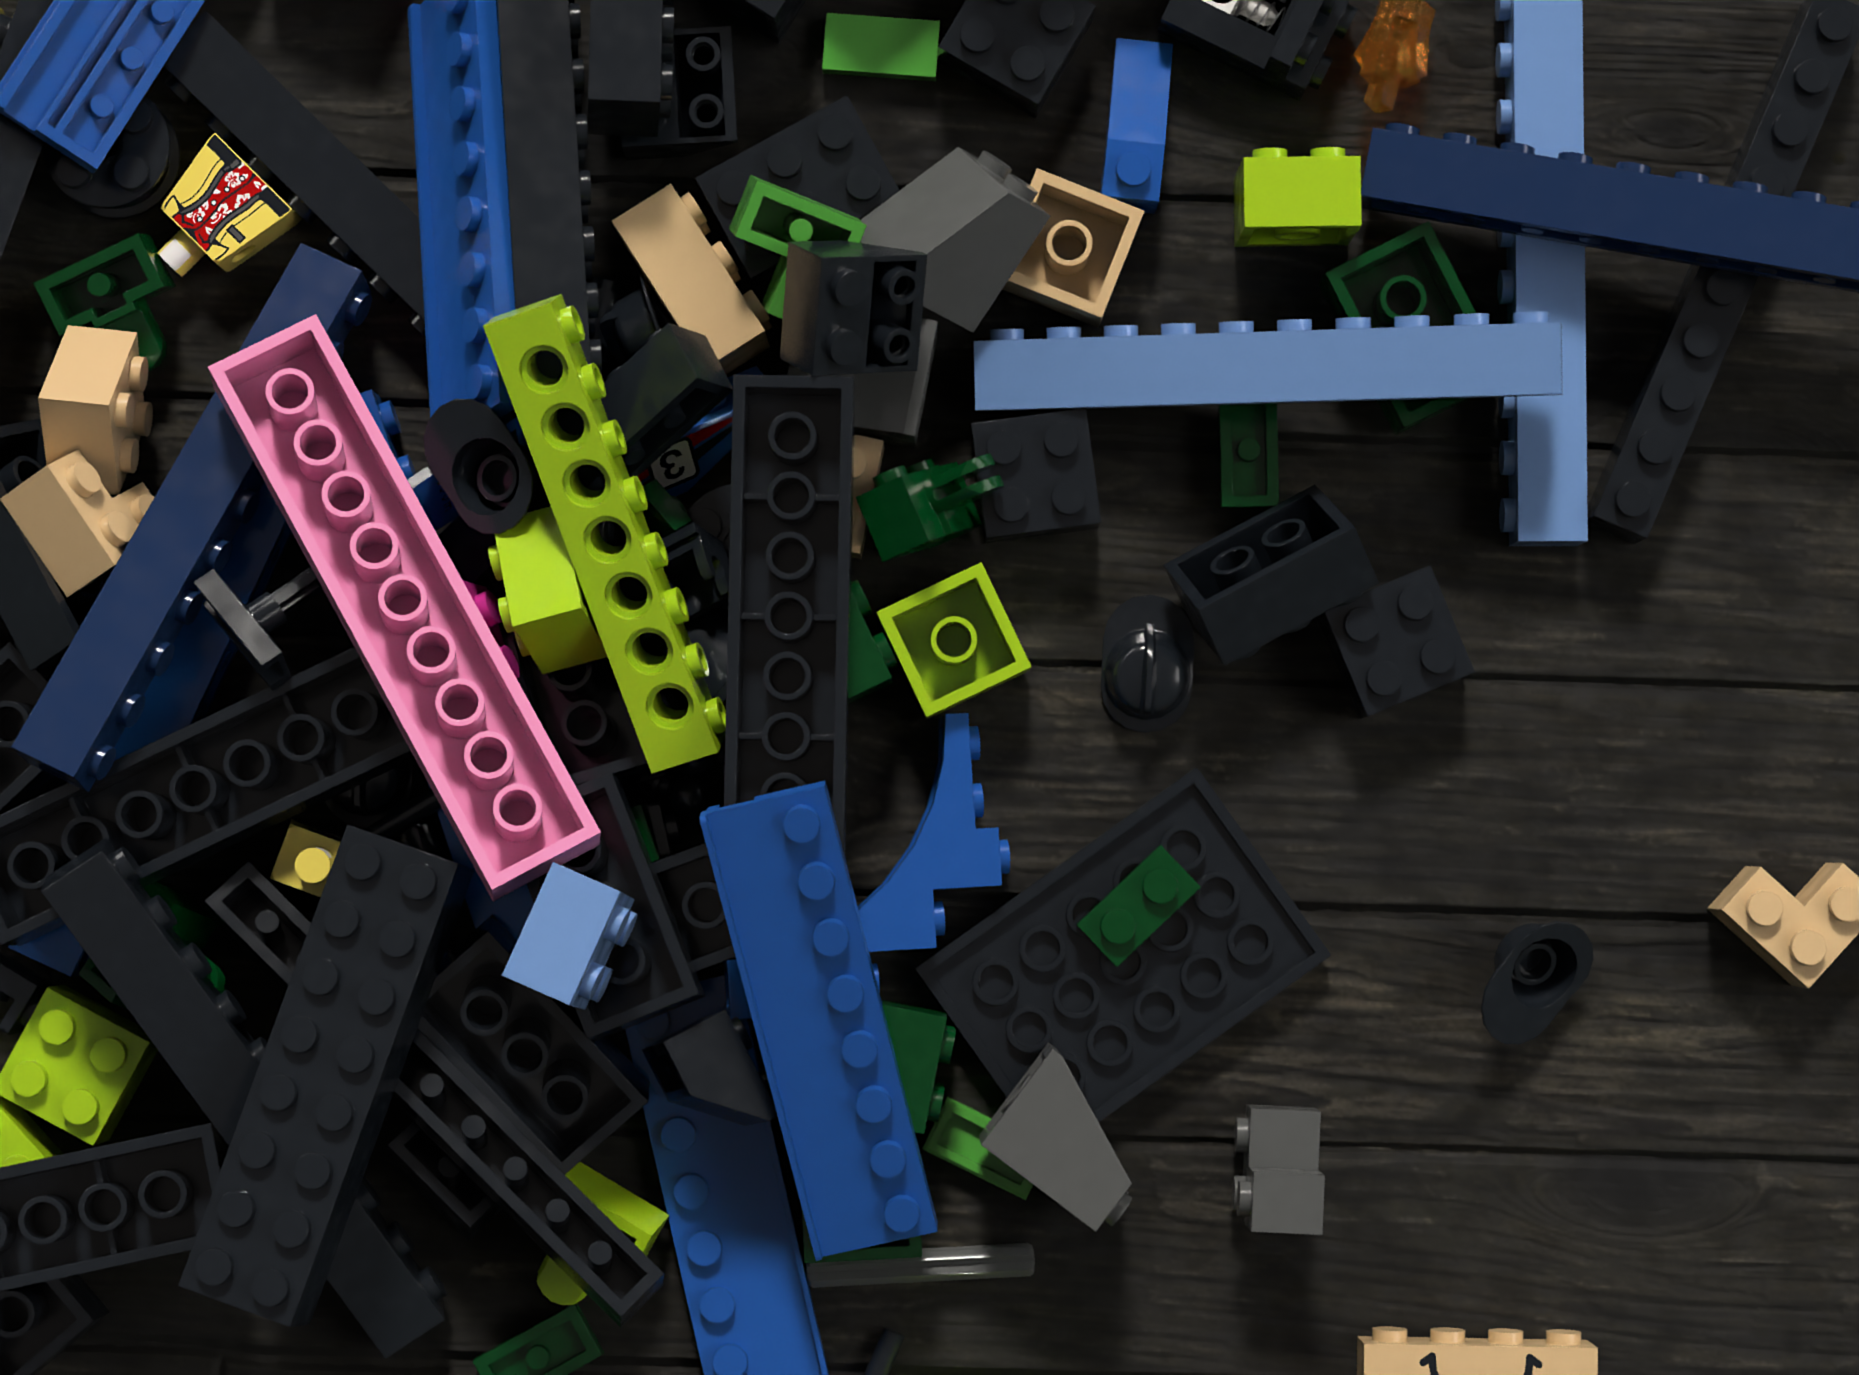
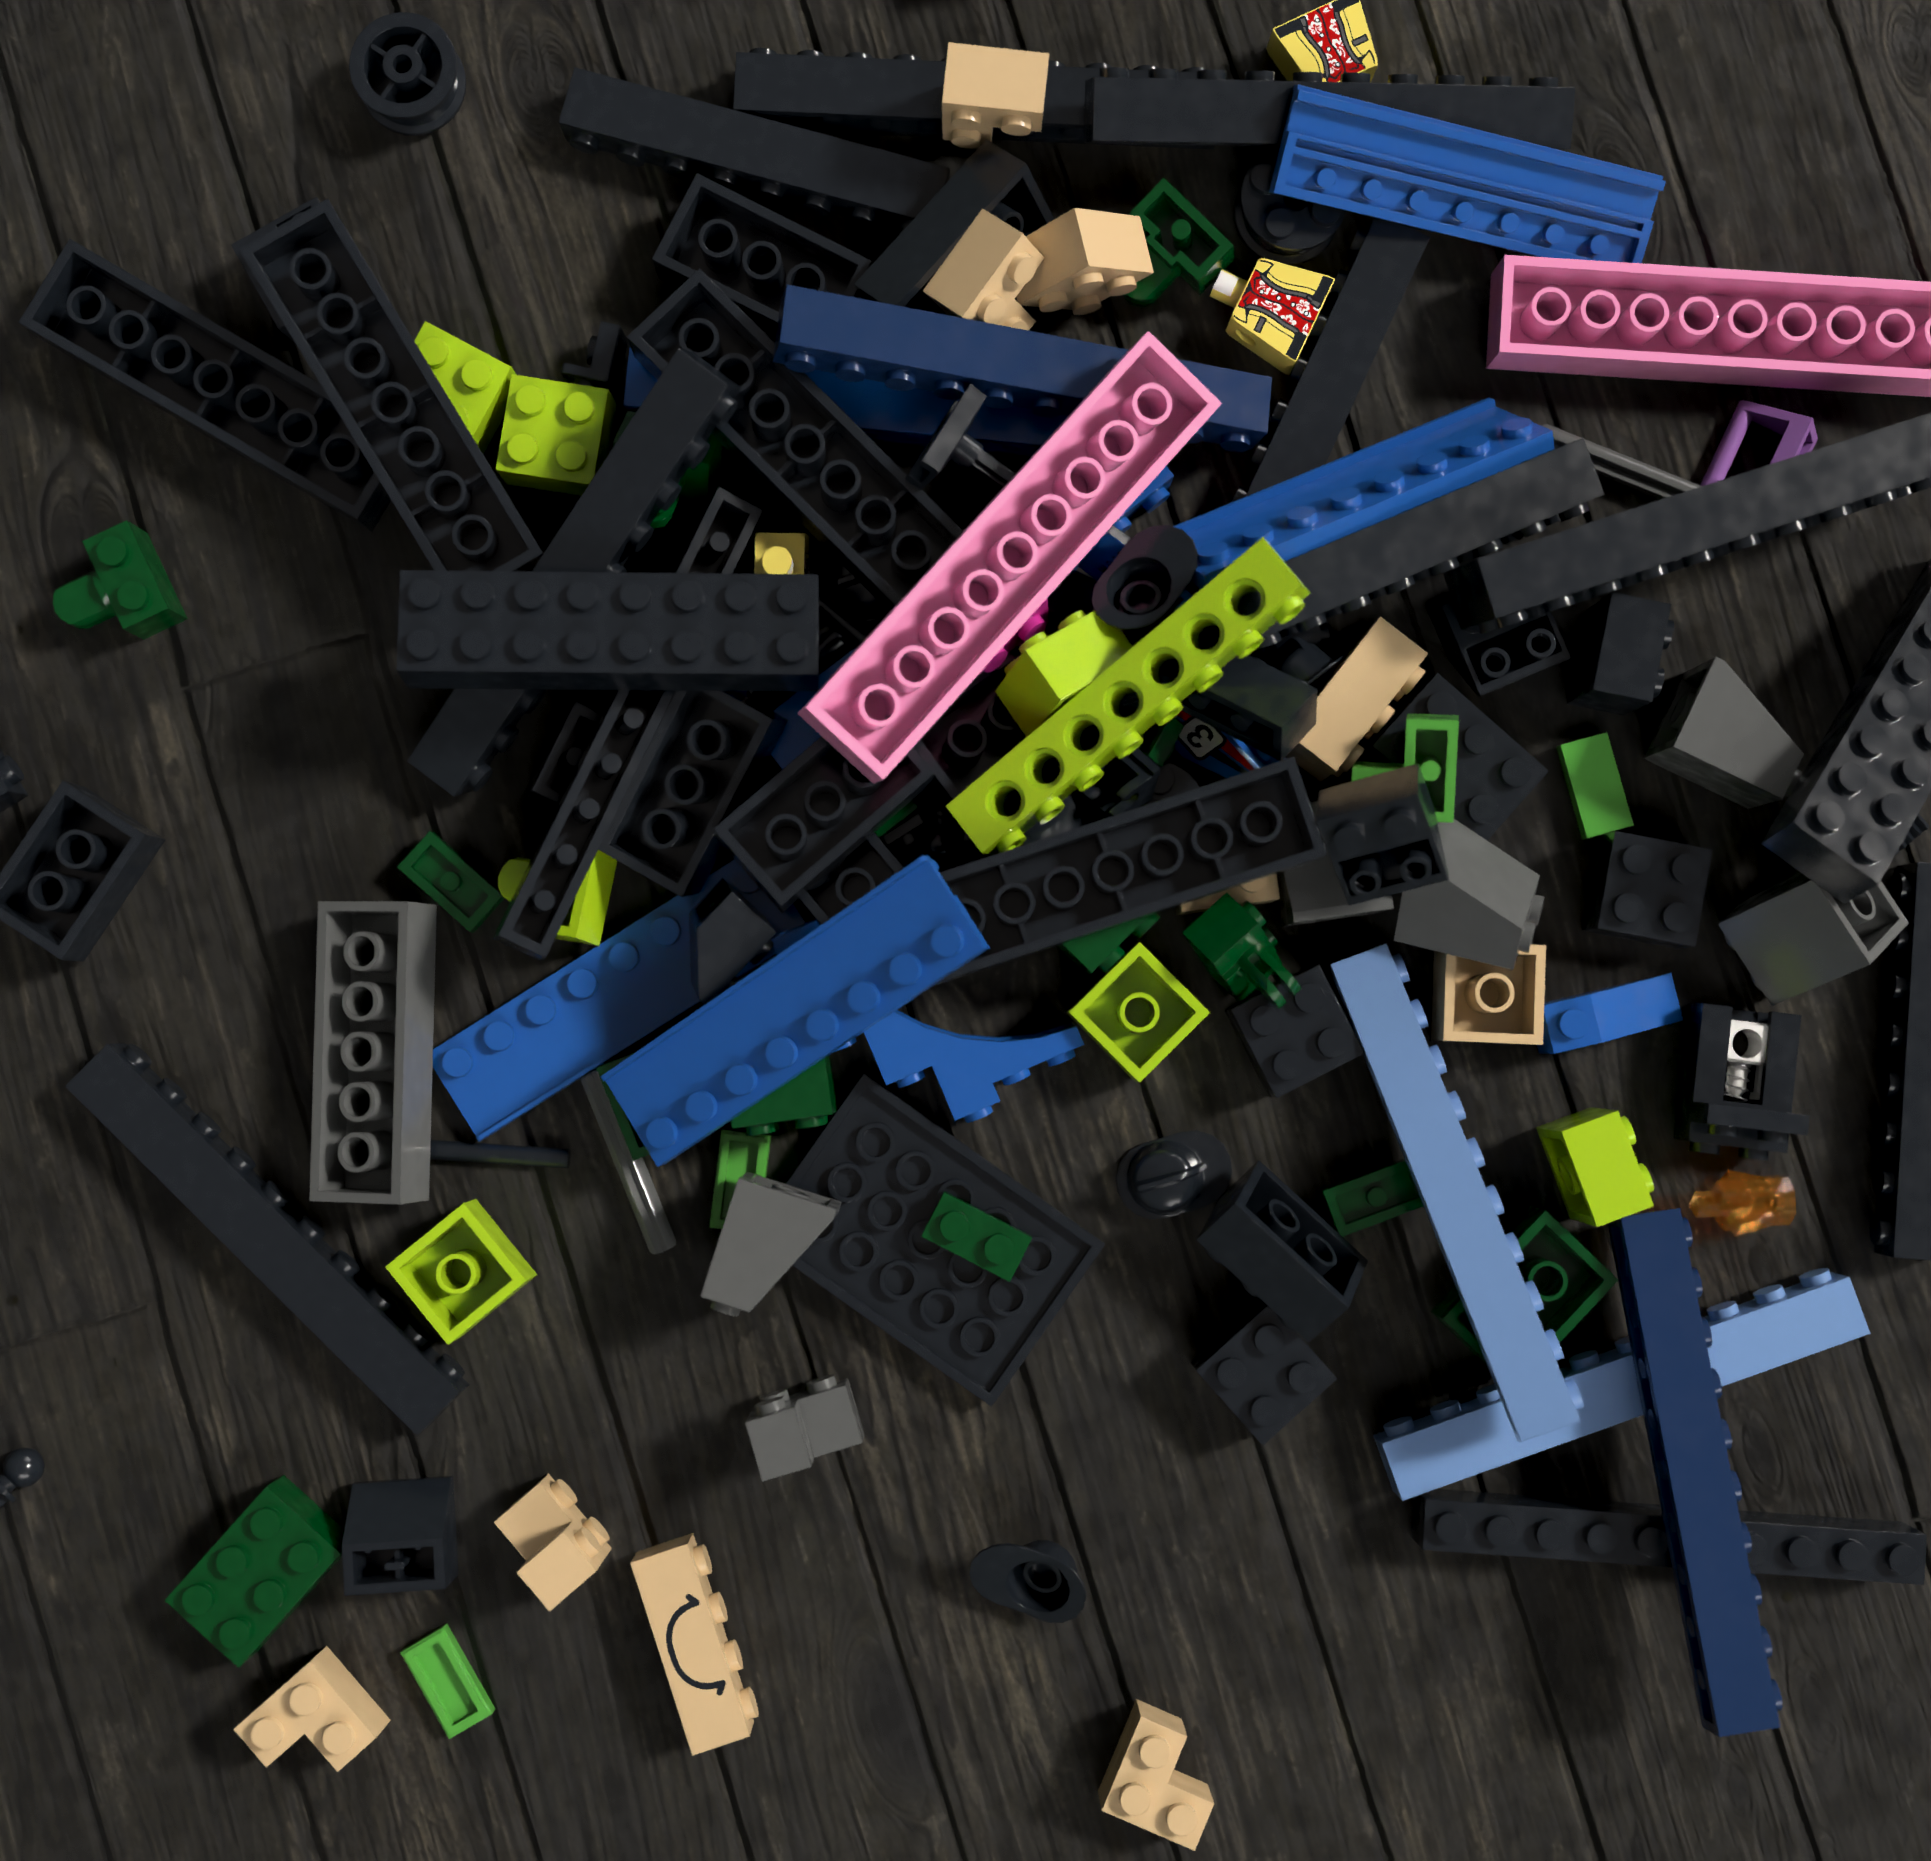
camera: 70 degrees right, 0 degrees up
medium blue brick [502,862,637,1010] -> none

